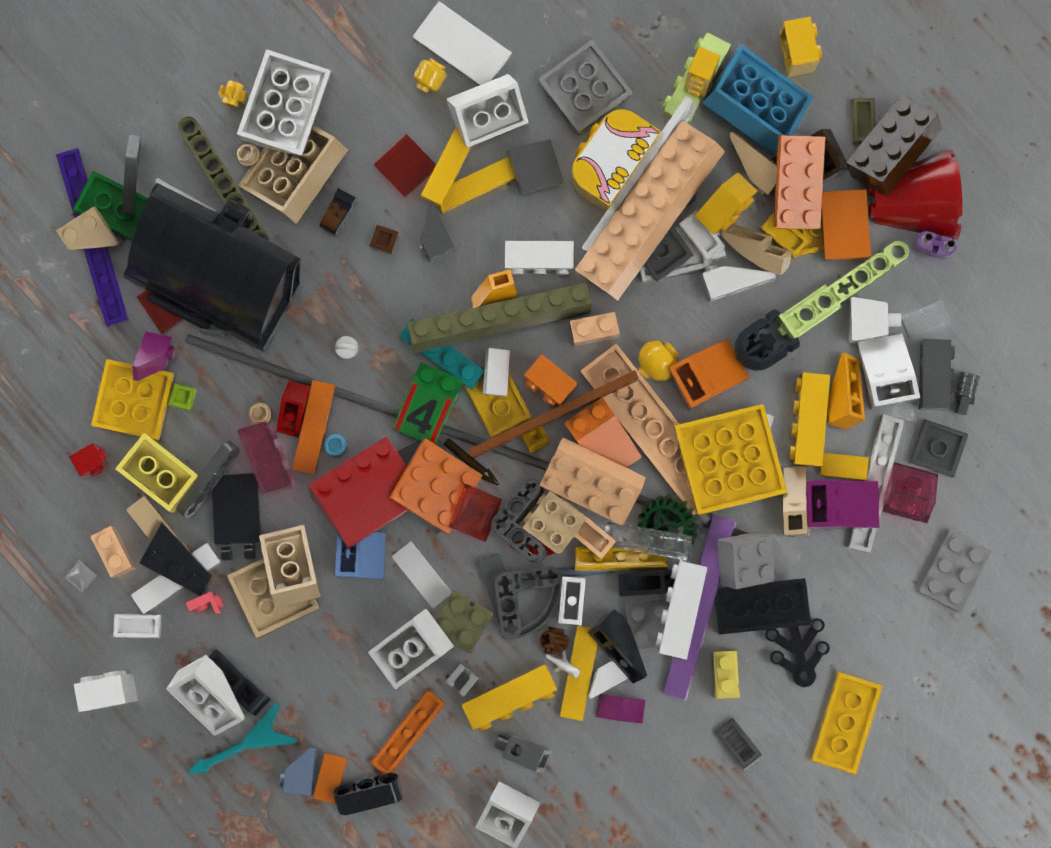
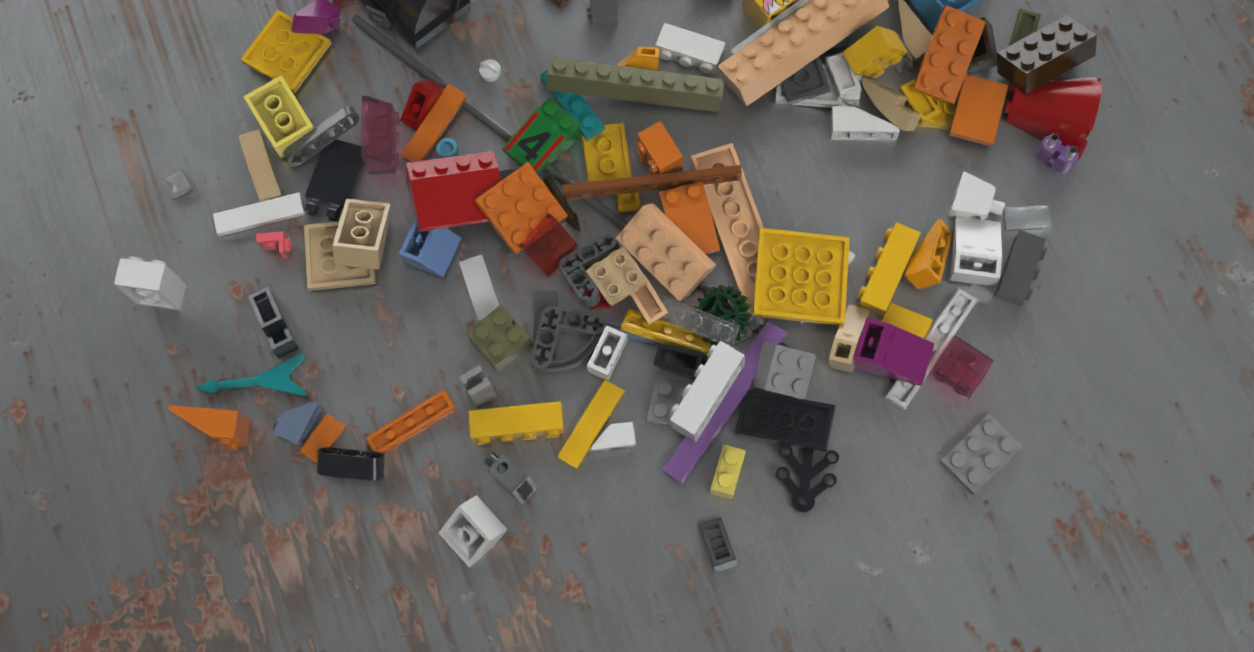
camera: 20 degrees right, 10 degrees down
red brick [69,443,108,478] -> none
light nougat brick [90,526,136,578] -> none
white tile [113,614,161,638] -> none
black wing [139,522,212,596] -> none
white slope [166,655,245,736] -> none
lime tile [168,383,197,411] -> none
tan plate [248,403,272,426] -> none
white brick [368,609,454,690] -> none
white tile [483,348,510,397] -> none
reddish brown gear [540,627,569,656] -> none
white bar [546,651,580,678] -> none
light nougat brick [569,312,620,347] -> none
black slope [588,609,647,684] -> none
magenta slope [596,694,645,723] -> none
yellow plant [638,340,679,381] -> none
orange slope [669,338,750,411] -> none
yellowish green piece [734,241,909,371] -> none
yellow tile [811,672,883,775] -> none
dark grey tile [909,419,968,478] -> none
dark grey hinge [954,372,981,415] -> none
none -> orange slope [168,405,250,450]

